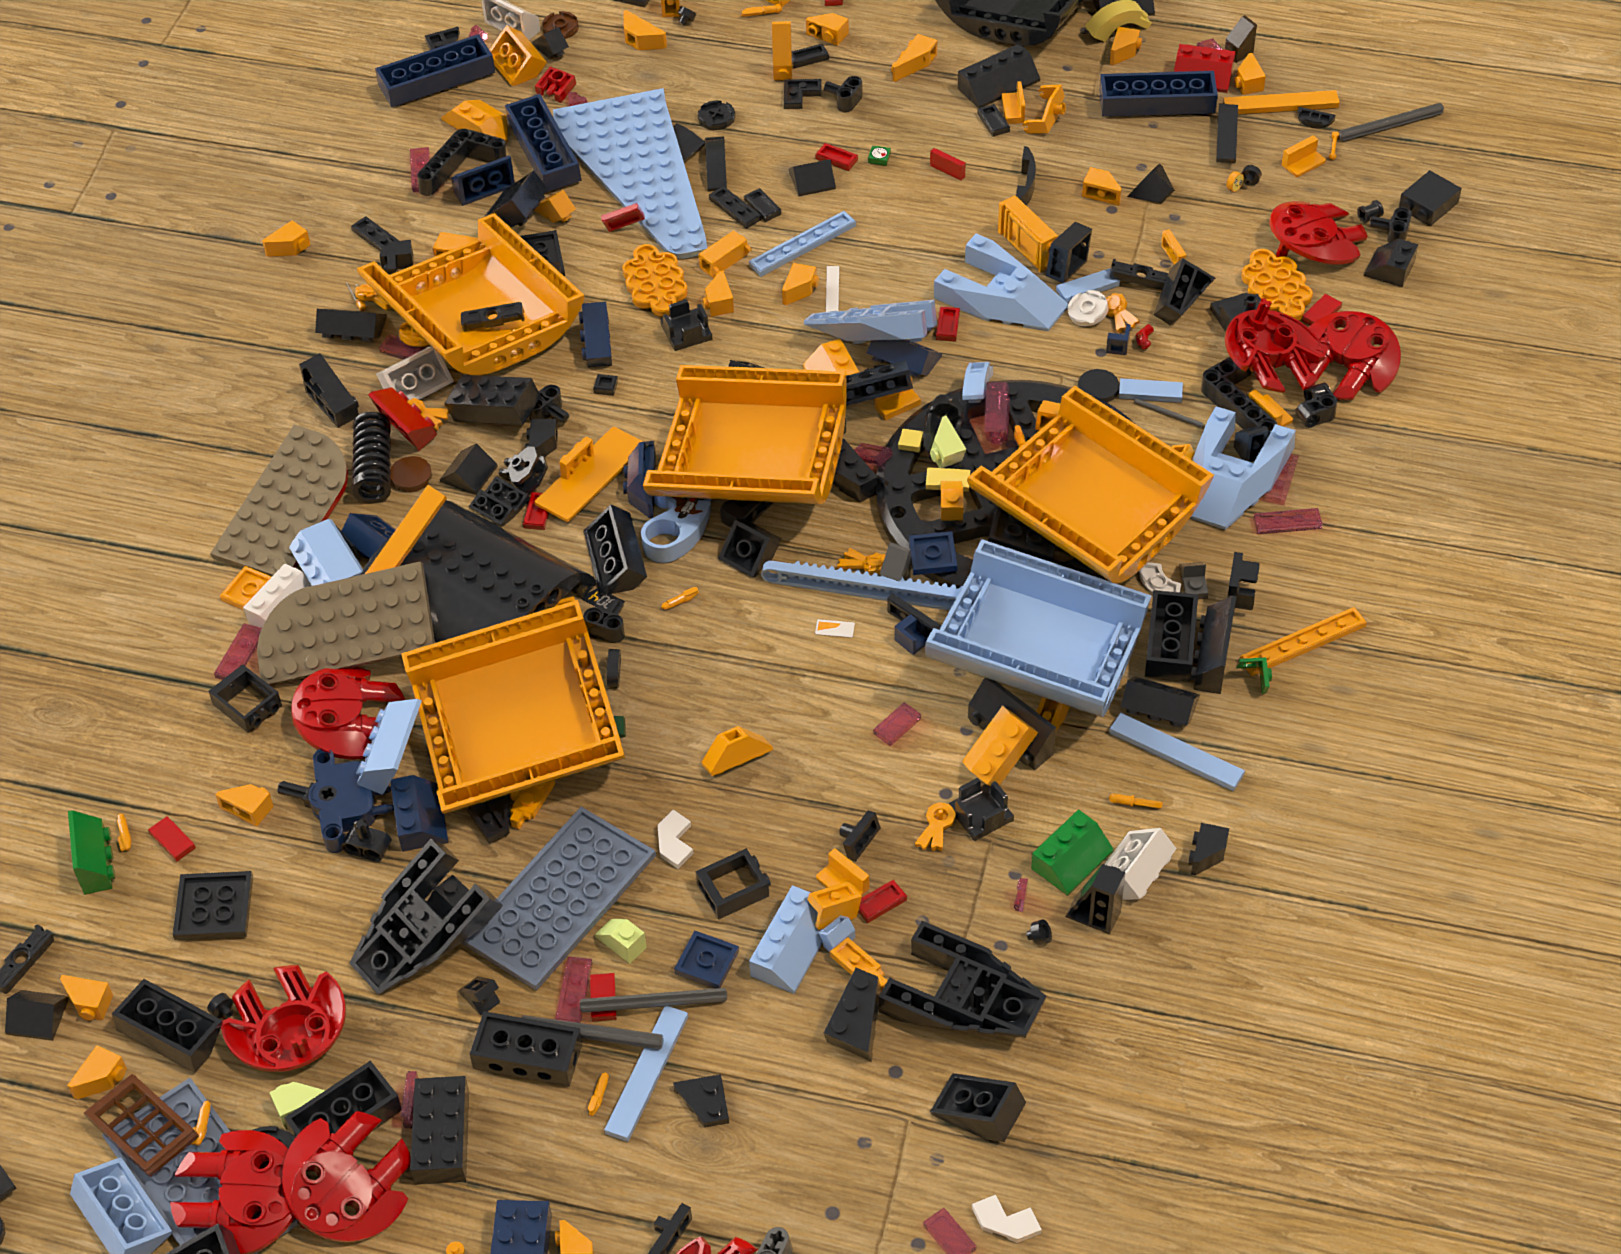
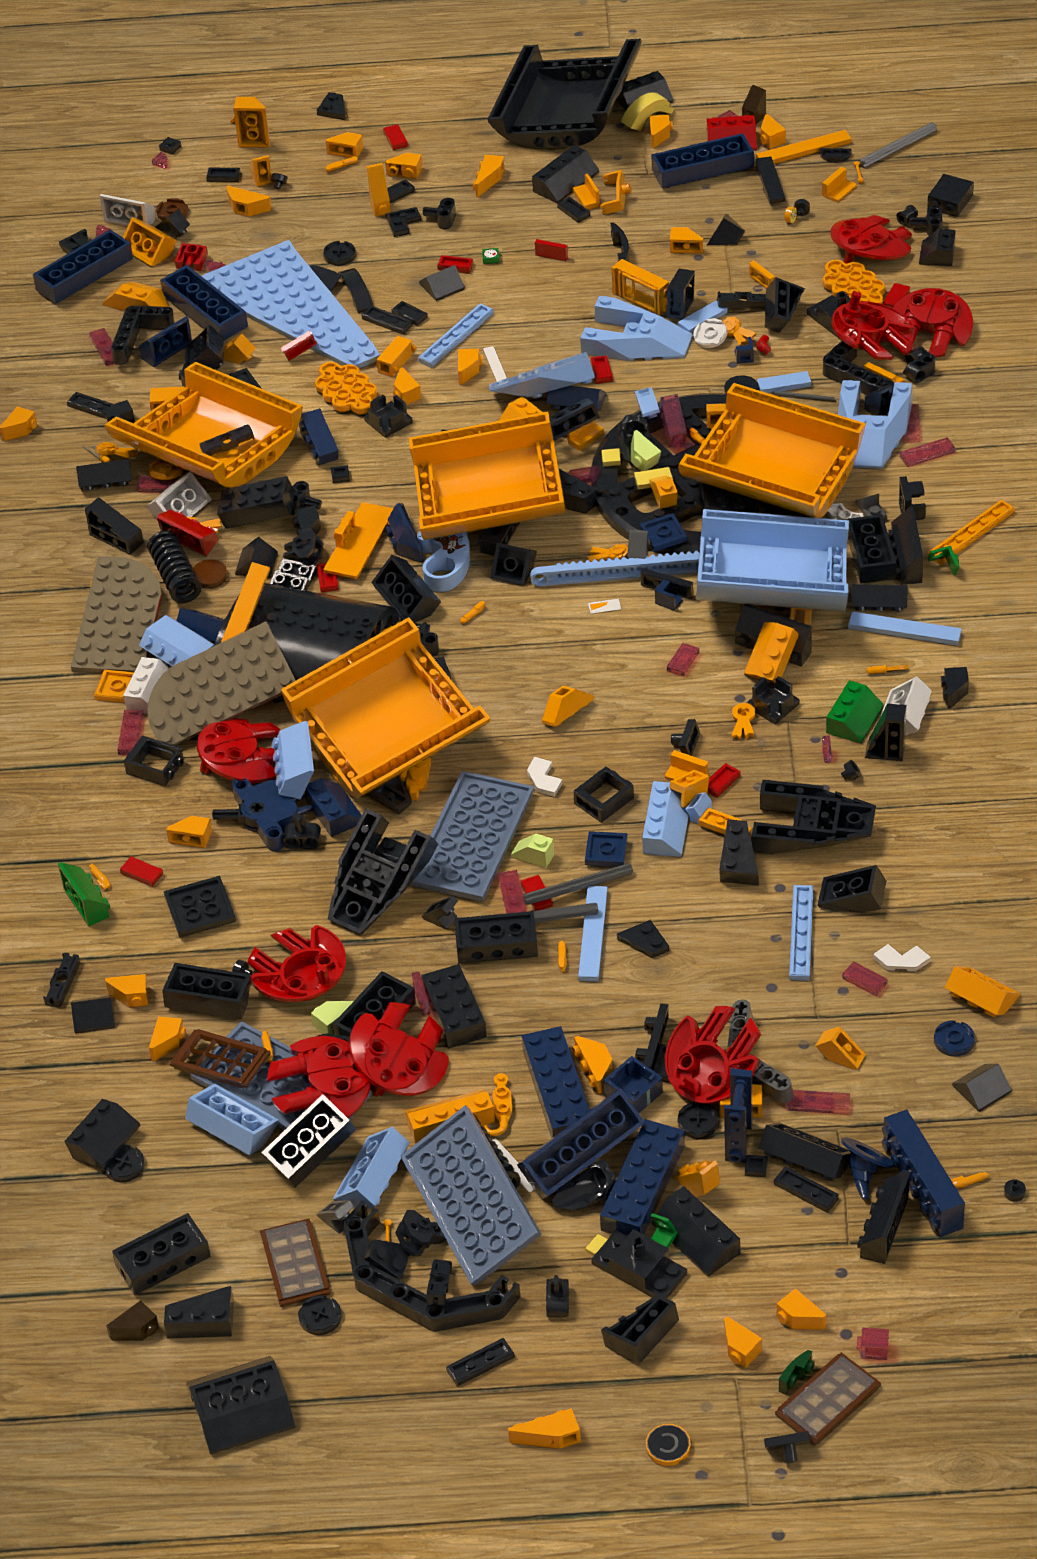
camera: 15 degrees left, 5 degrees down
none -> light blue tile [789,885,813,981]

